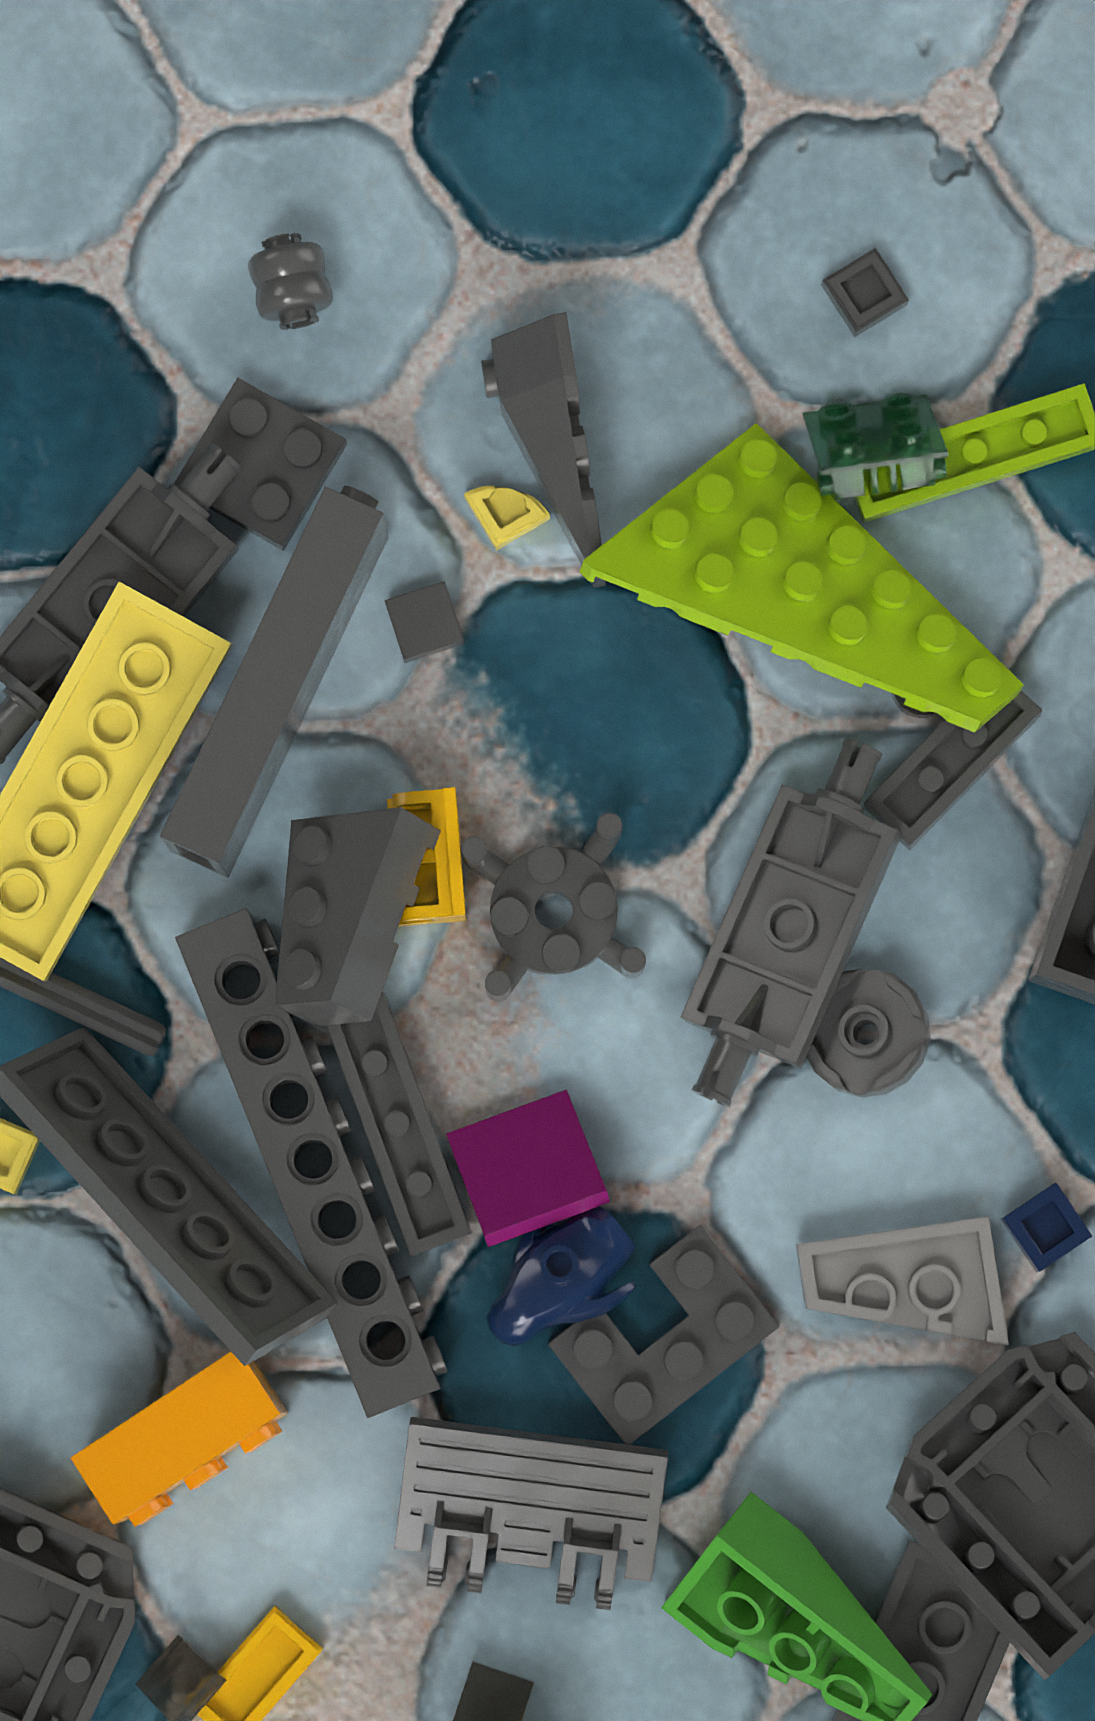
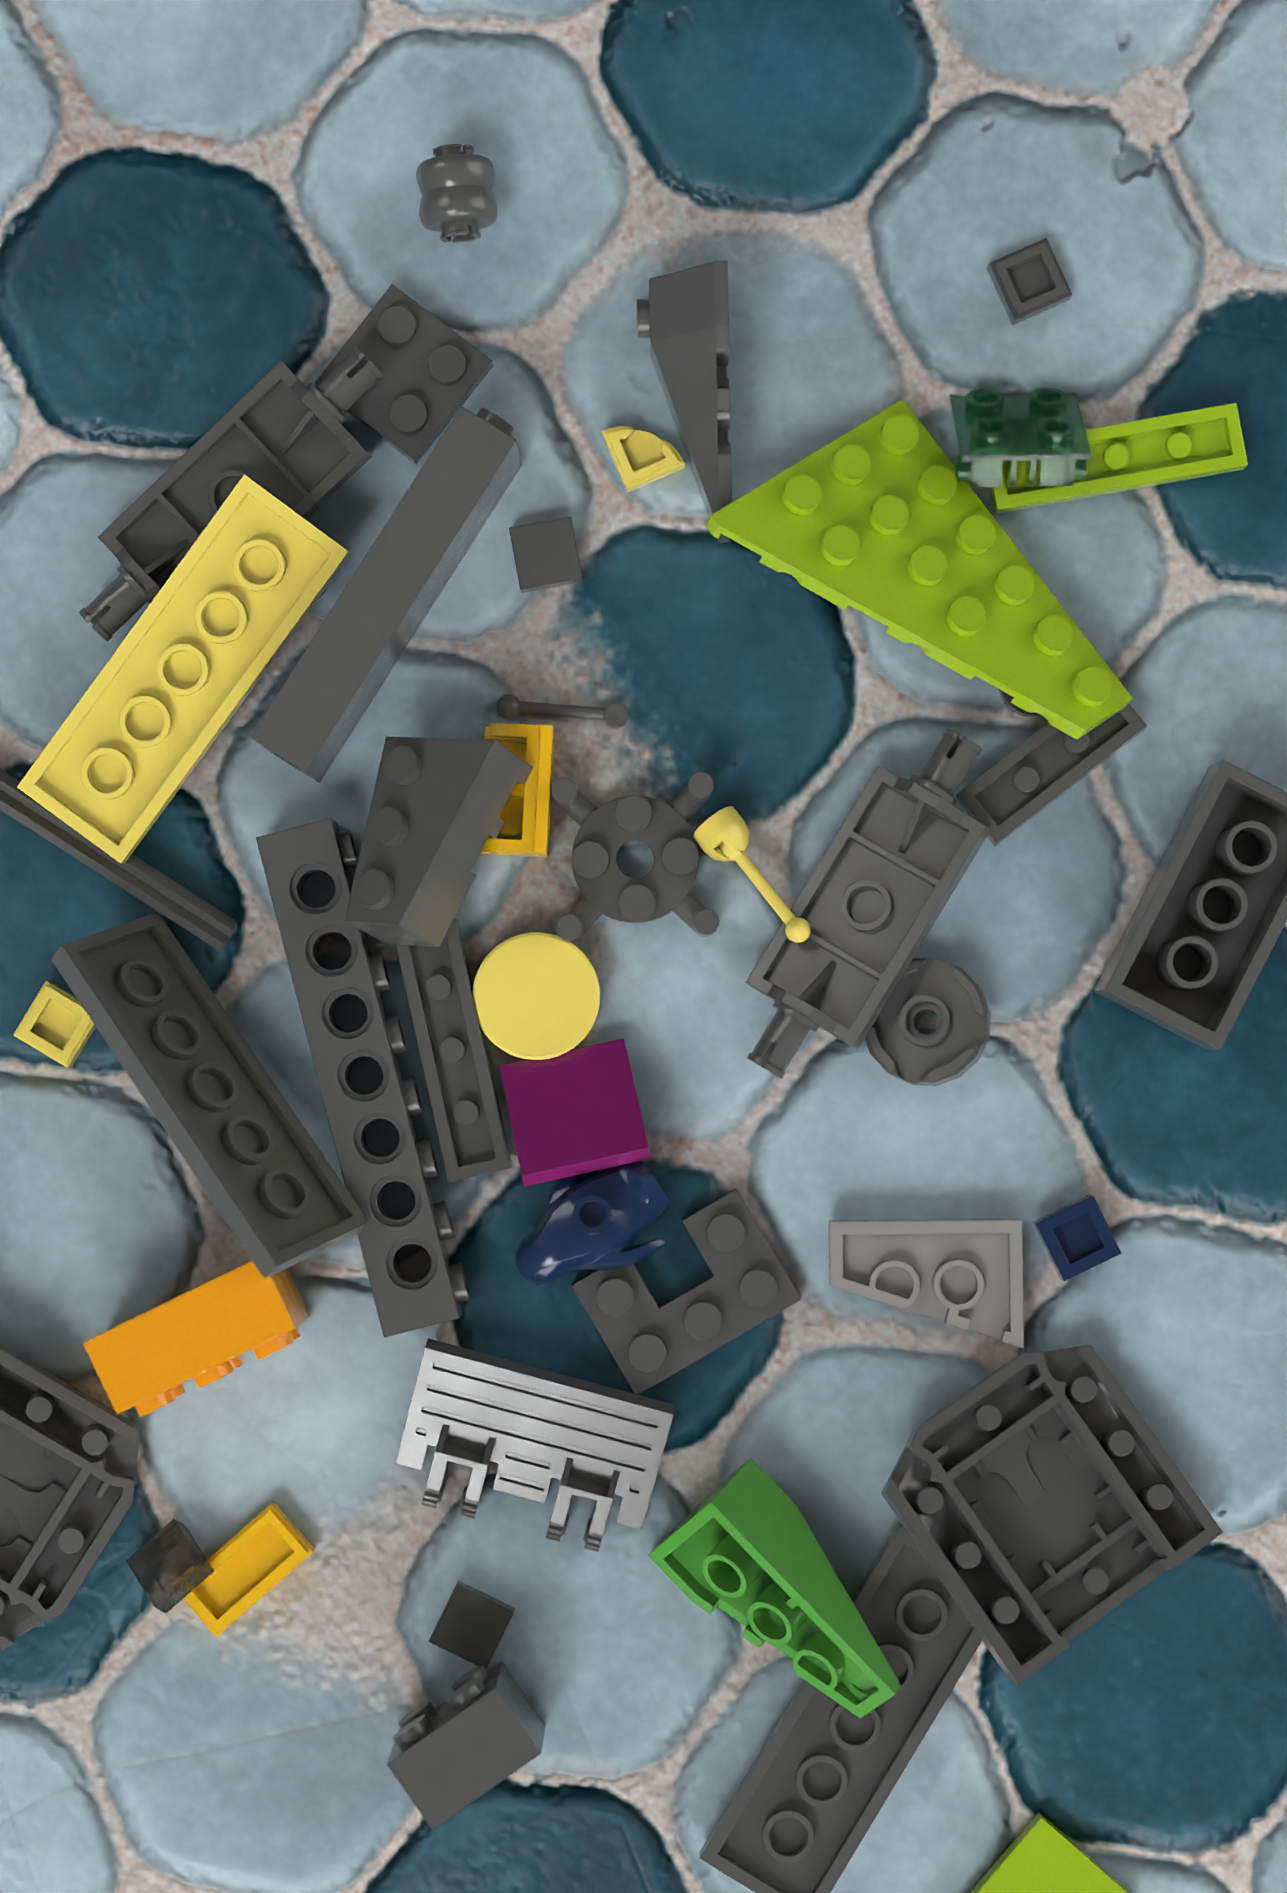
camera: 10 degrees right, 5 degrees up
none -> light yellow tile [472,932,601,1060]
none -> dark grey hinge [496,694,629,728]
none -> light yellow hinge [693,806,811,943]

